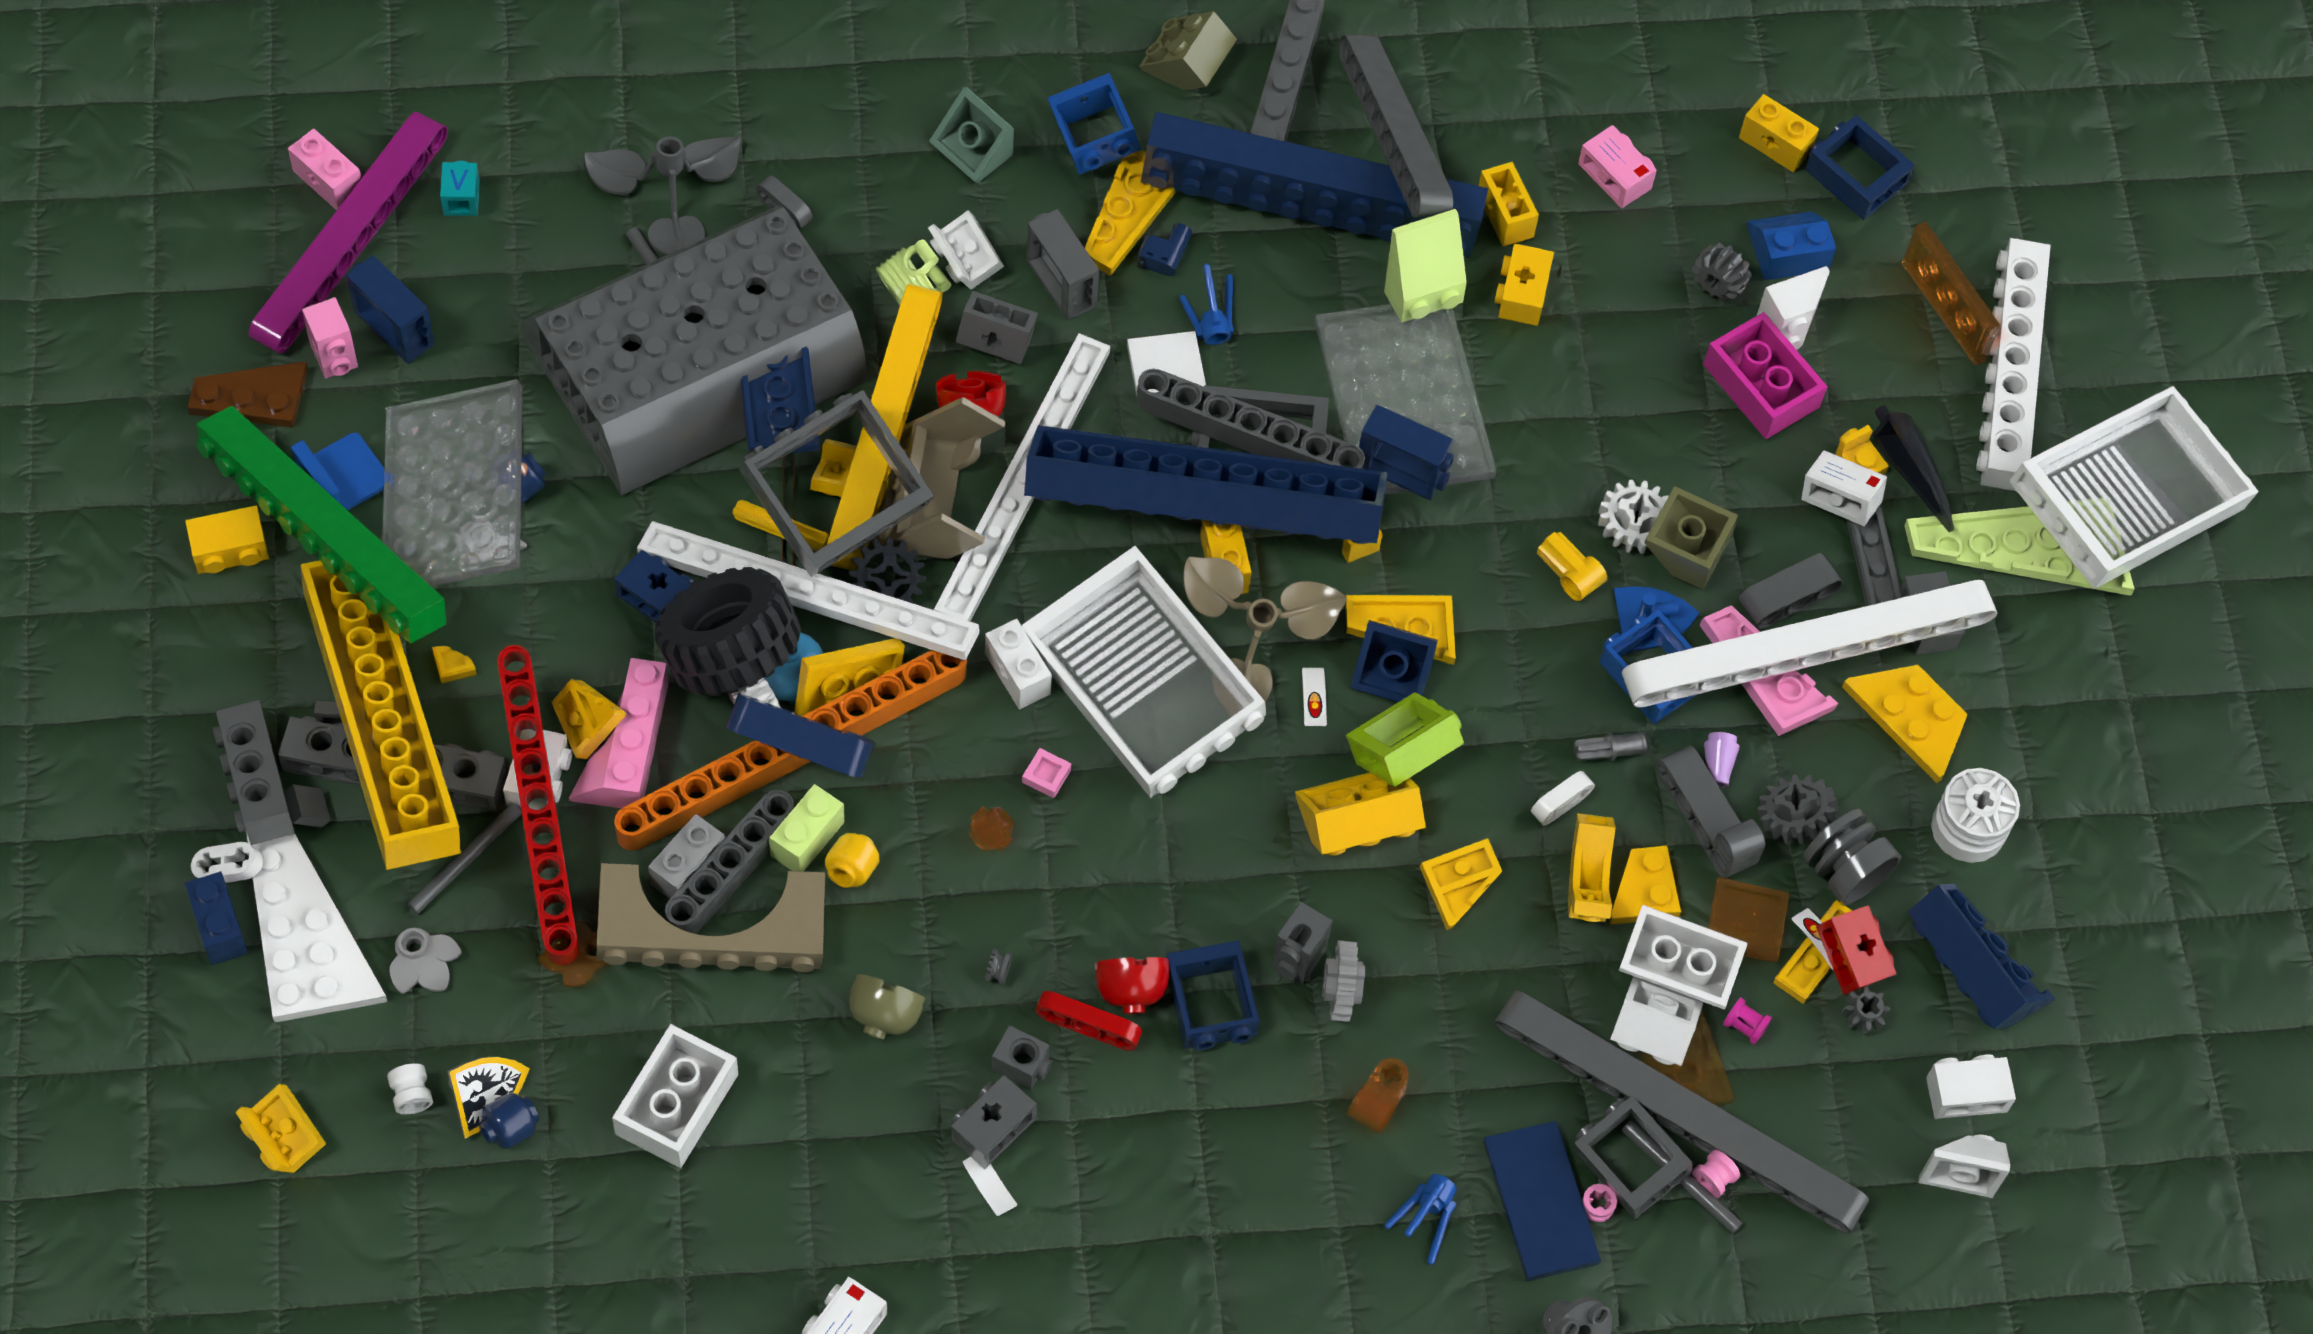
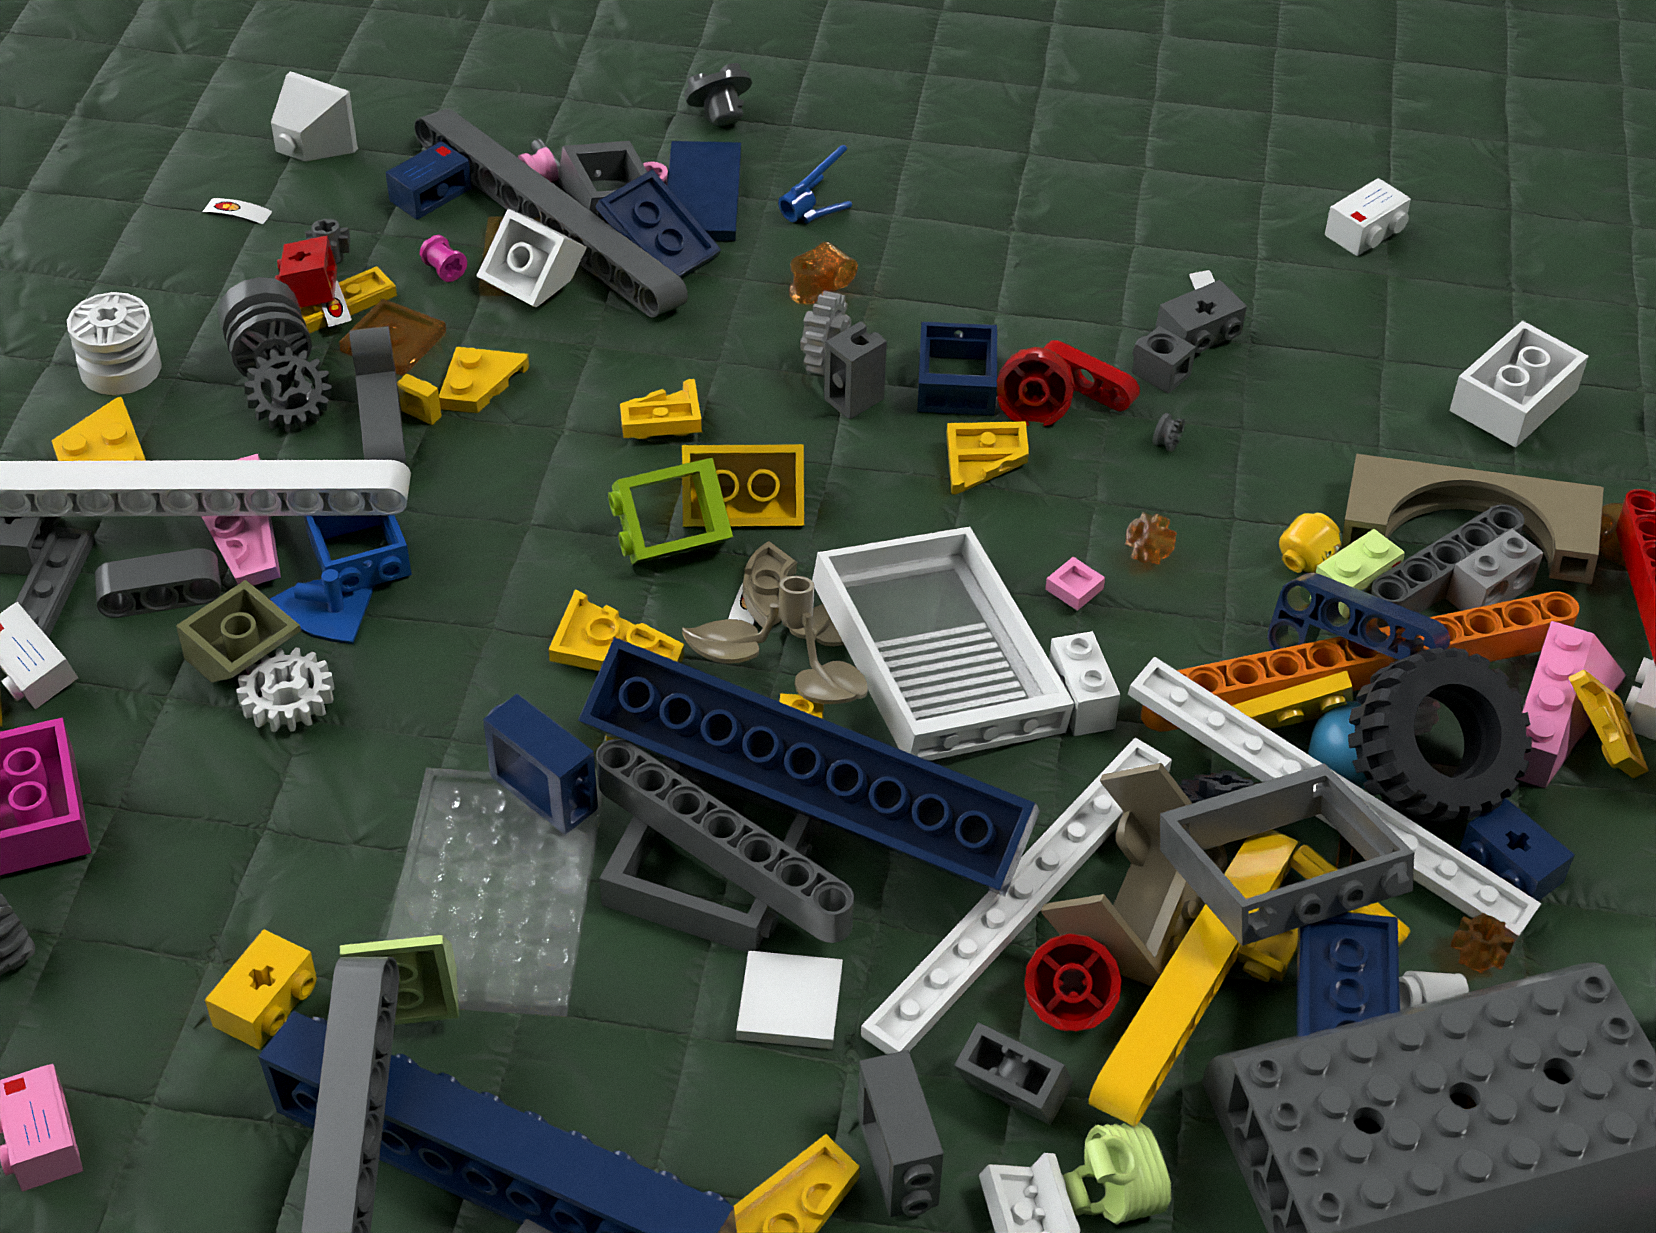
camera: 160 degrees left, 15 degrees down
olive cylinder [848,974,925,1040] -> none
dark blue piece [1137,223,1192,276] -> none
blue plant [1179,264,1234,345] -> none
dark blue slope [1350,620,1438,702] -> none
yellow brick [1478,162,1539,247] -> none
white beam [1531,771,1595,826] -> none
yellow piece [1537,532,1607,601] -> none
yellow arch [1568,813,1616,922] -> none
flat silver axle [1573,732,1647,761] -> none
white slope [1619,905,1748,1010] -> none
lavender cone [1704,732,1740,788] -> none
dark blue wedge [1908,884,2056,1029] -> none
white brick [1926,1055,2016,1119] -> none
none -> white sticker [203,198,272,224]
none -> dark blue brick [385,142,472,220]
none -> yellow plate [397,373,442,425]
none -> dark blue tile [595,169,721,279]
none -> dark tan tile [742,541,797,628]
none -> yellow wing [946,421,1029,494]
none -> white cone [1399,971,1469,1009]
none -> clear orange gear [1451,913,1514,973]

